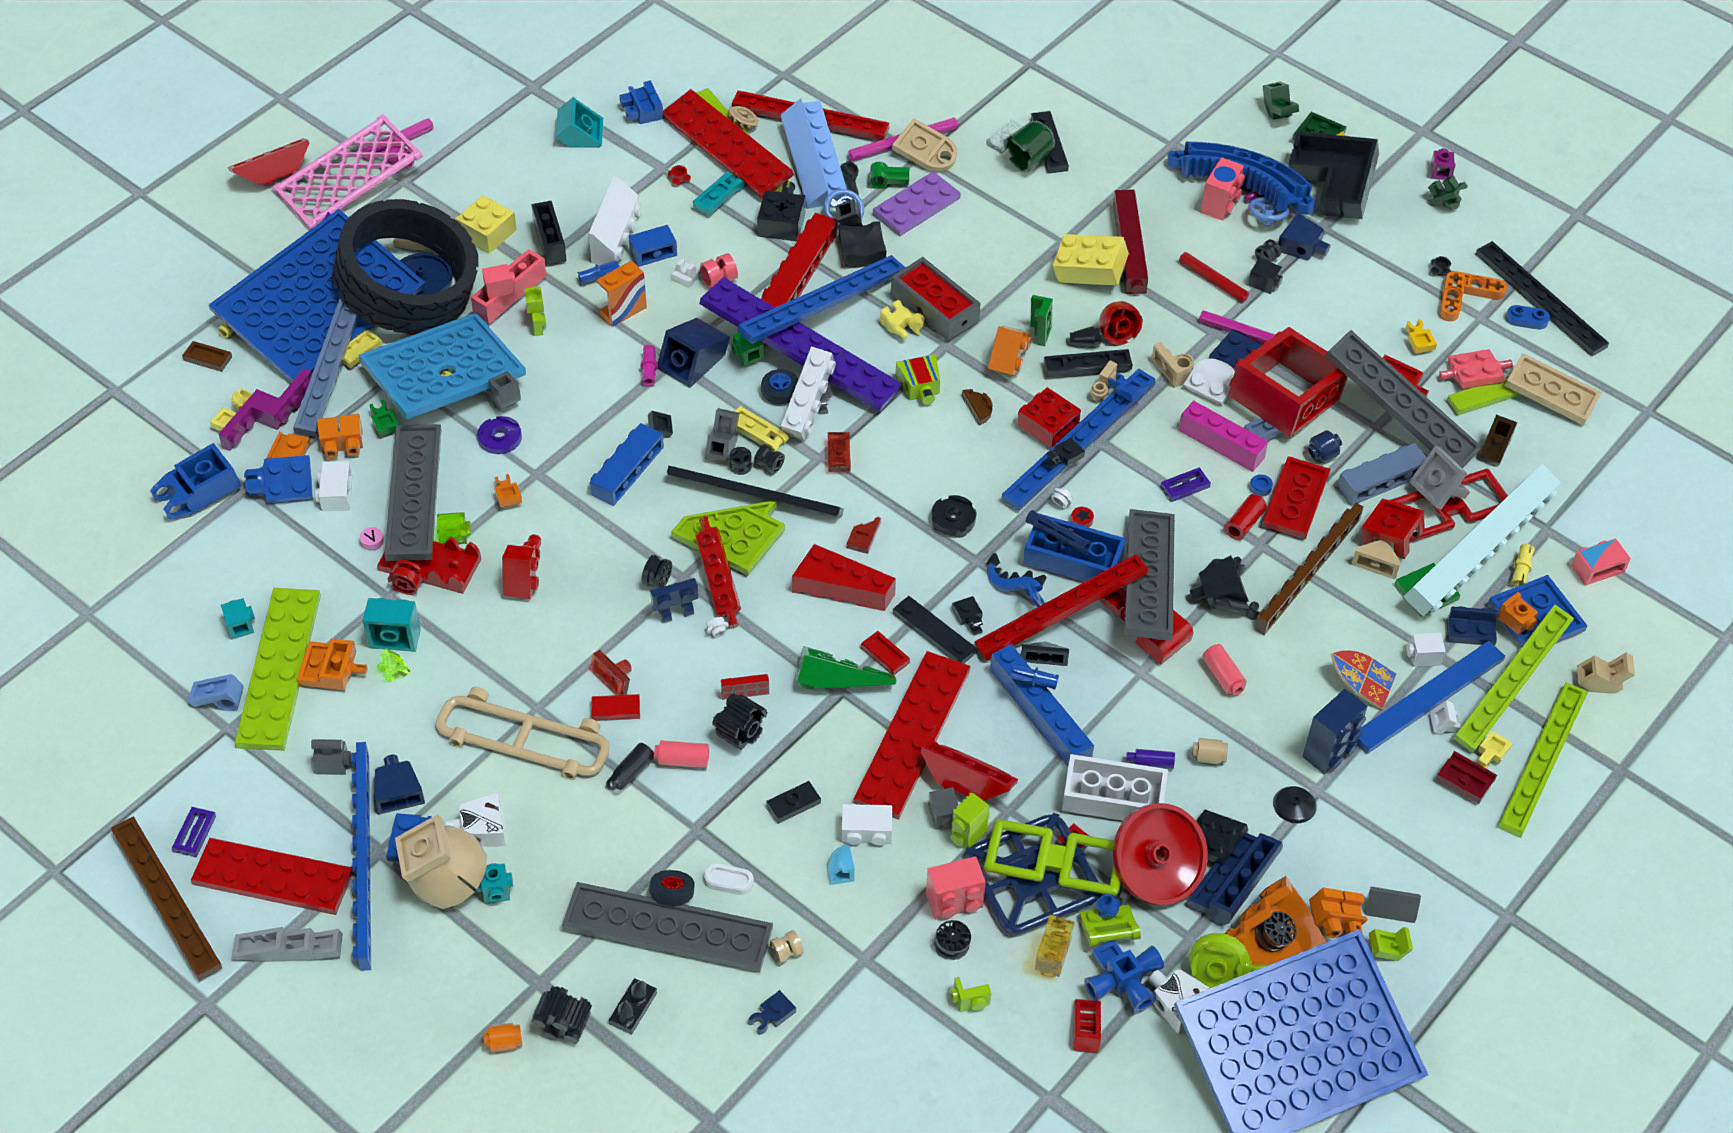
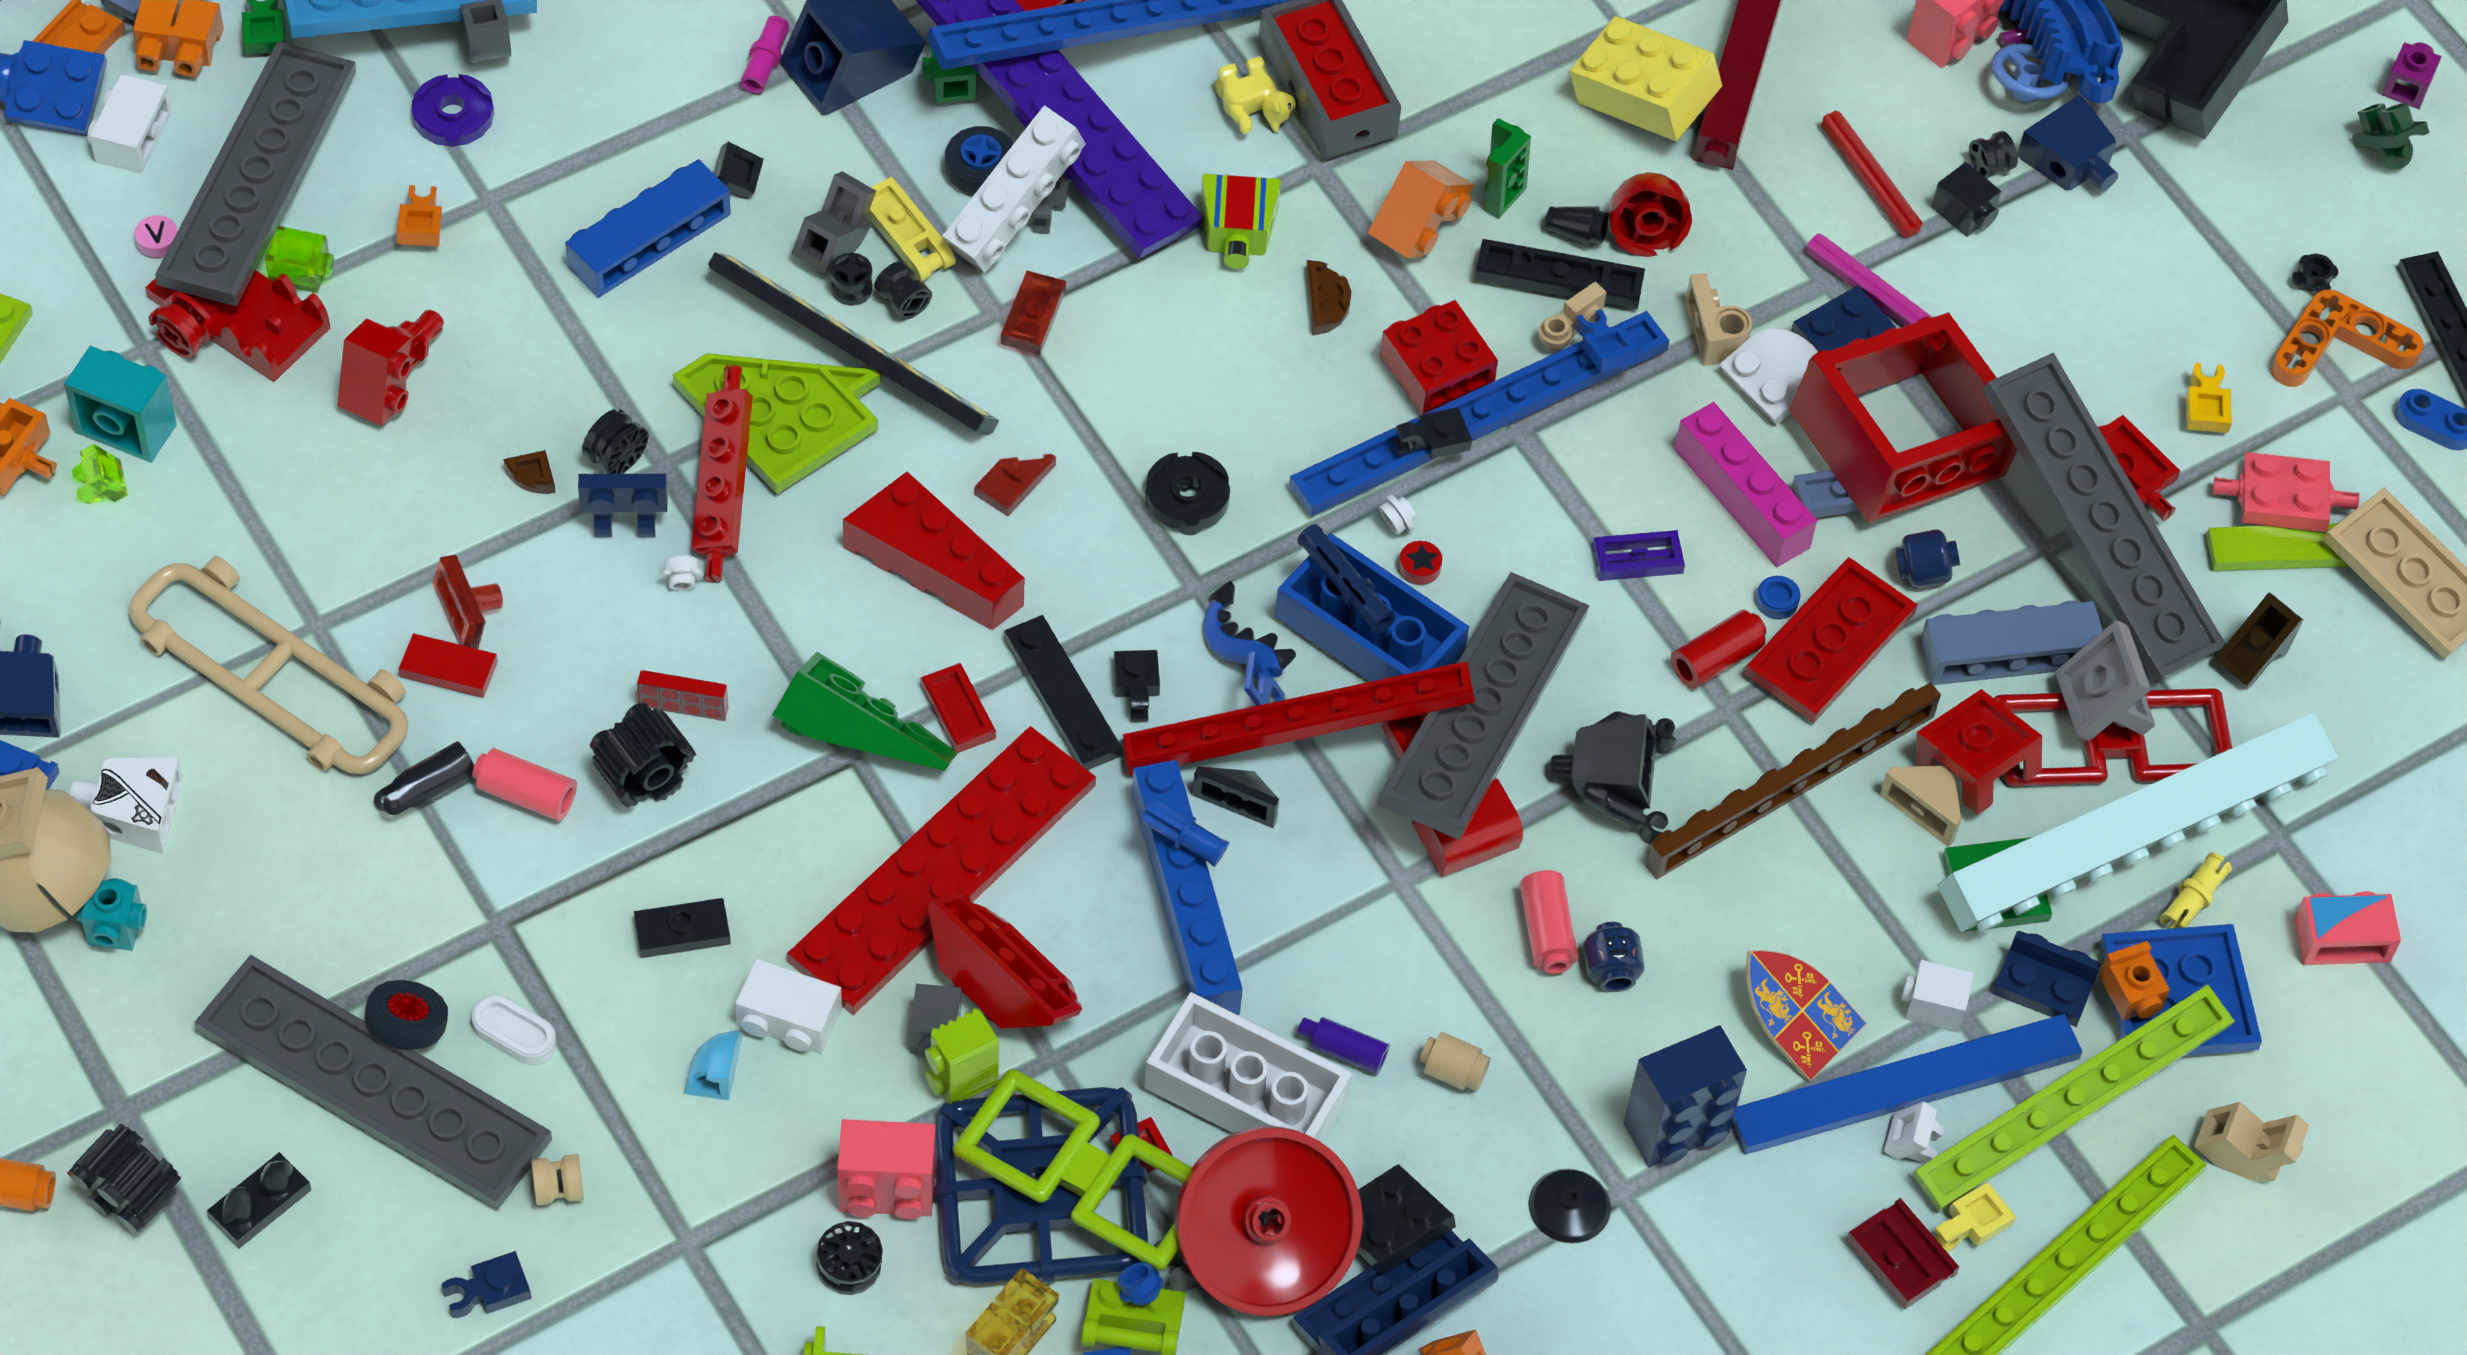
camera: 15 degrees right, 5 degrees up
none -> reddish brown tile [503,450,556,494]
none -> dark blue head [1583,922,1645,992]

